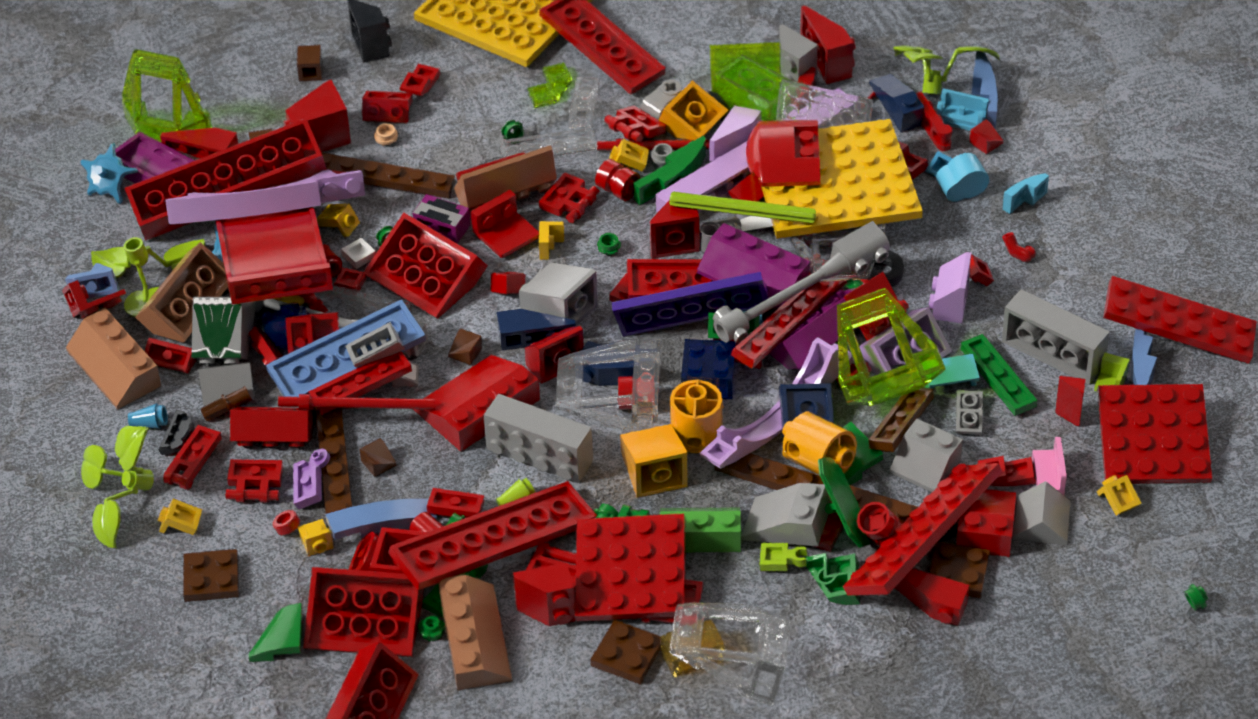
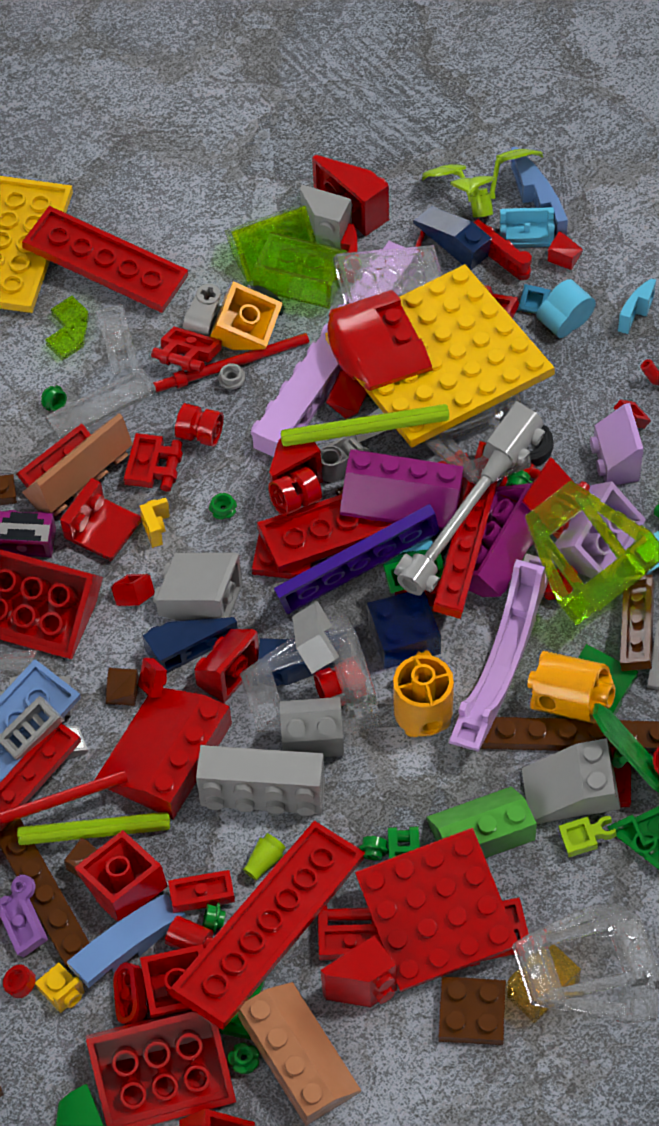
camera: 20 degrees left, 10 degrees up
yellow bracket [609,139,649,171] -> none
light orange slope [620,424,688,498] -> none
green slope [633,136,706,205] -> none
lavender slope [710,106,763,161] -> none
dark blue tile [779,383,835,437] -> none
none -> lime axle [17,812,170,845]
none -> red slope [74,830,168,922]
none -> red plate [138,658,167,698]
none -> red wheel [268,467,322,516]
none -> light grey slope [280,697,344,757]
none -> light grey slope [292,601,339,674]

